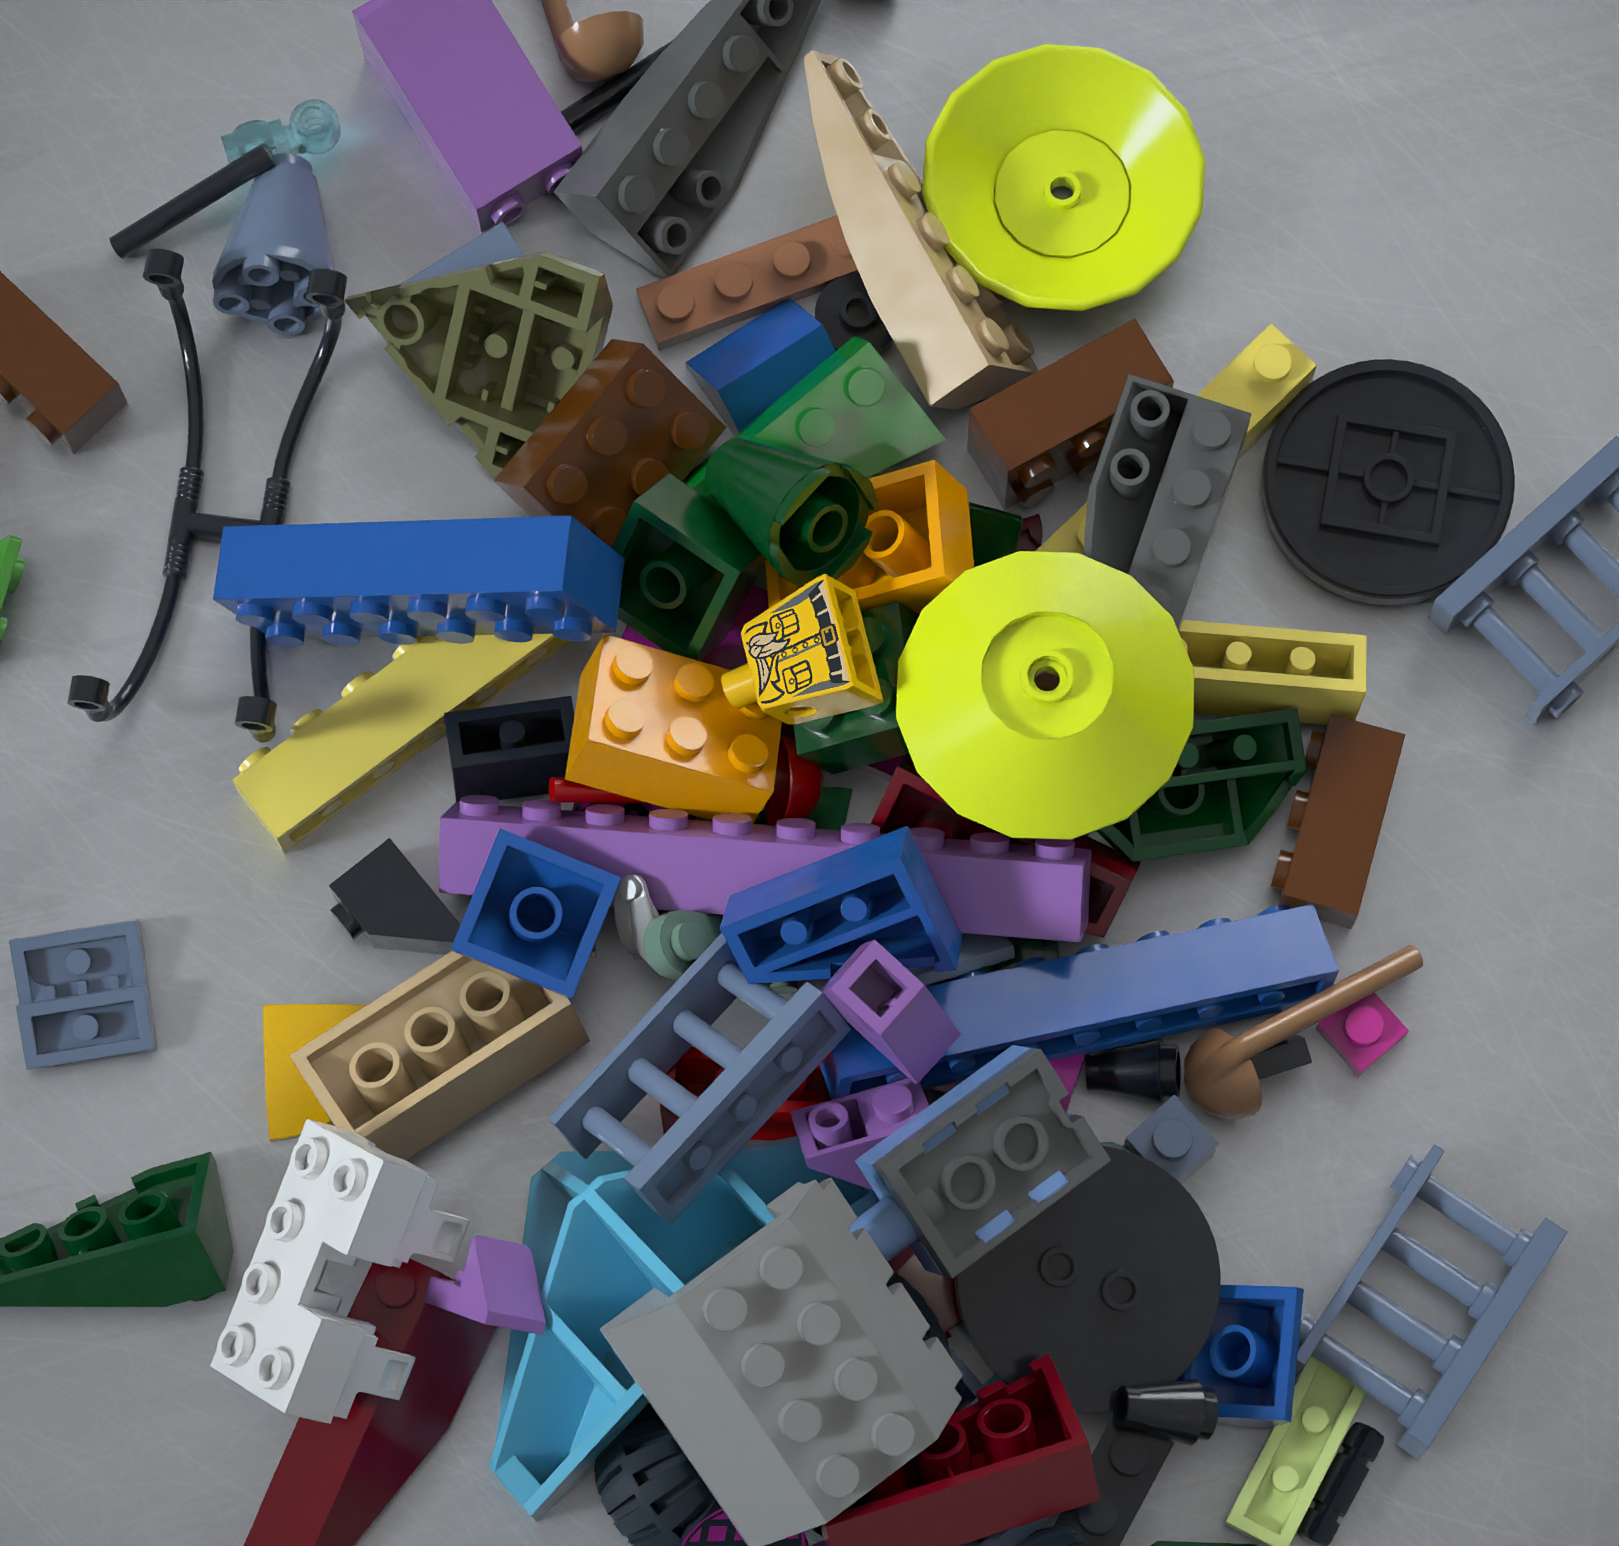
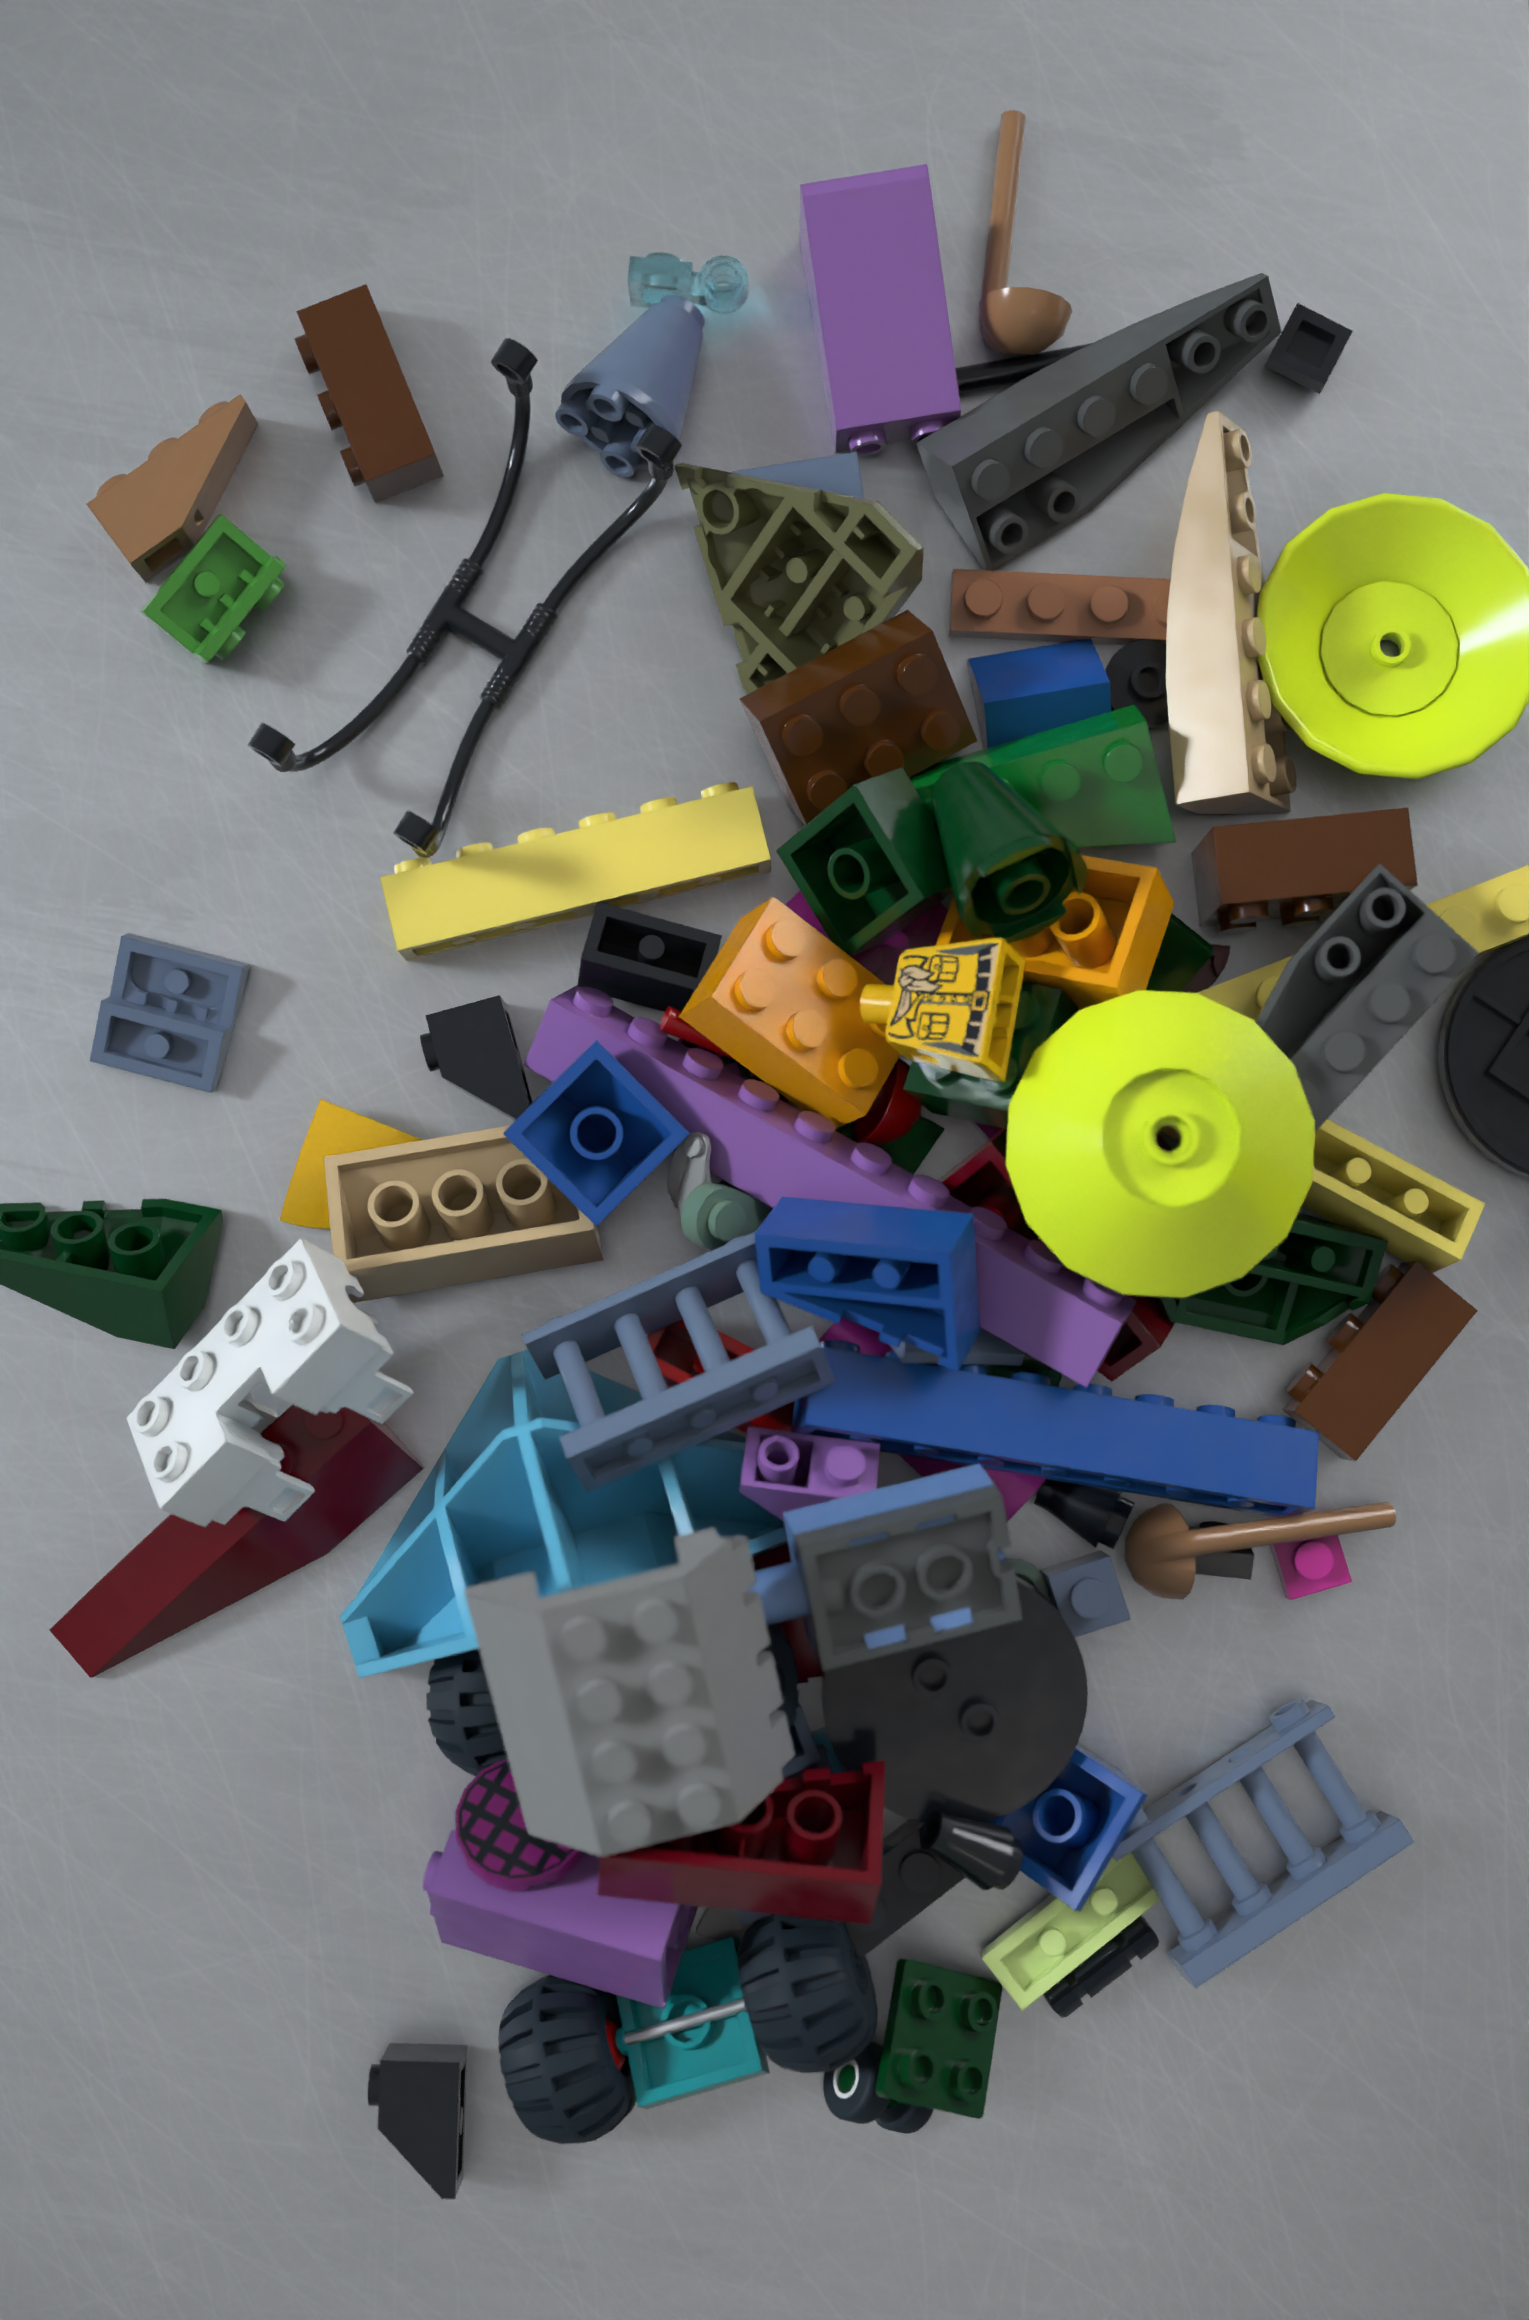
camera: 25 degrees right, 10 degrees up
black bar [109,143,277,259] -> none
blue brick [213,516,625,647] -> none
medium lavender slope [424,1235,546,1335] -> none
medium lavender slope [820,939,961,1084] -> none

